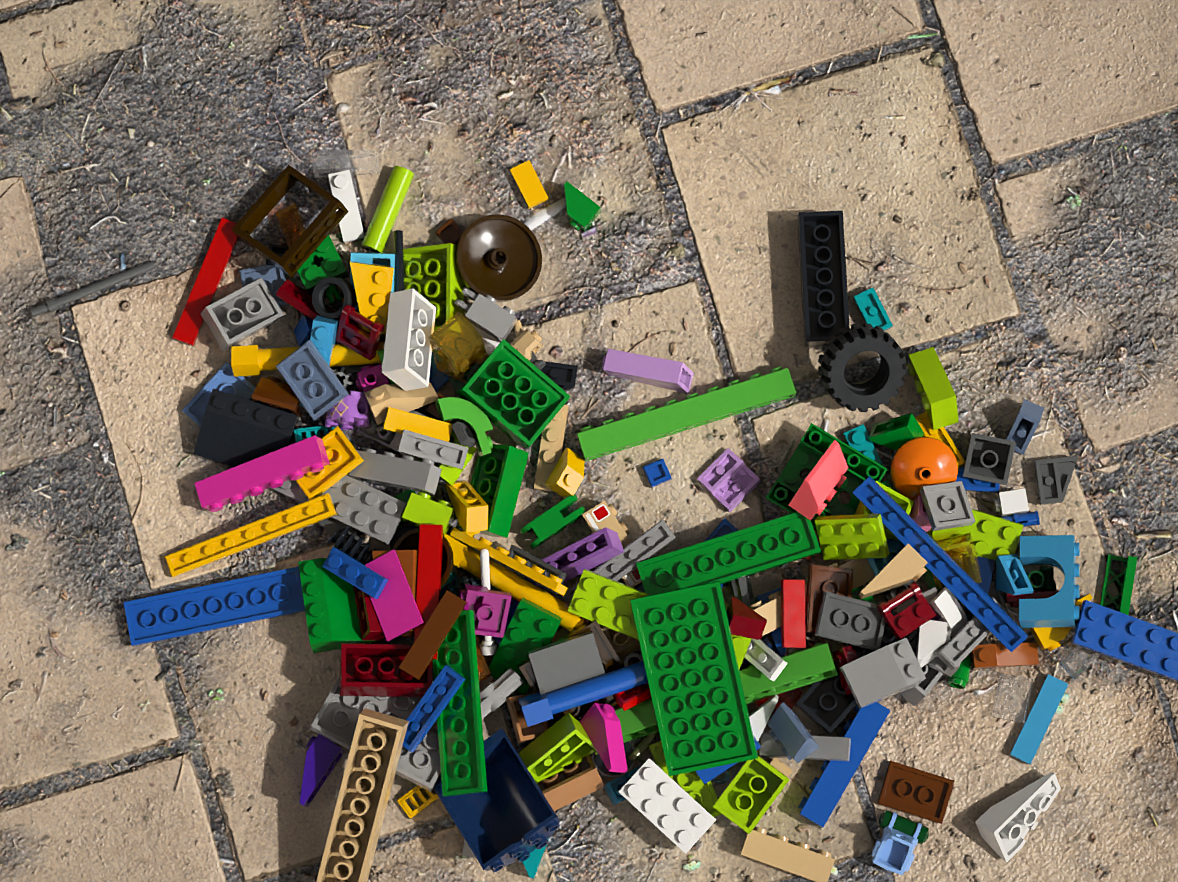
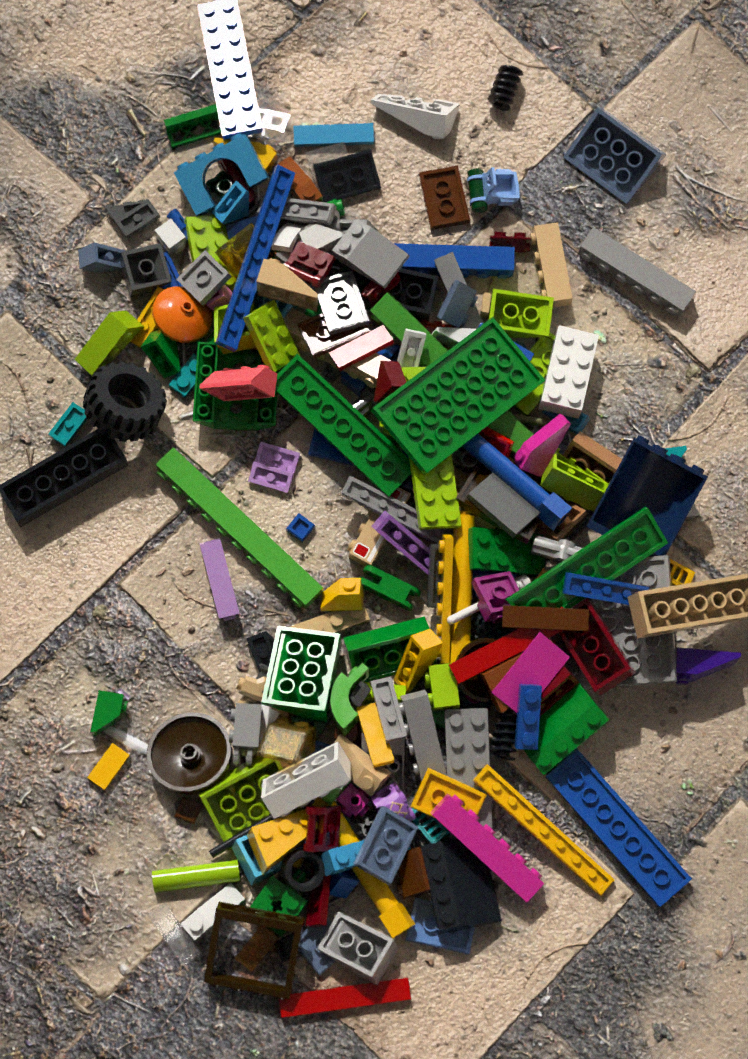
camera: 125 degrees left, 5 degrees down
none -> black tile [312,149,382,203]
none -> dark red hinge [489,231,531,253]

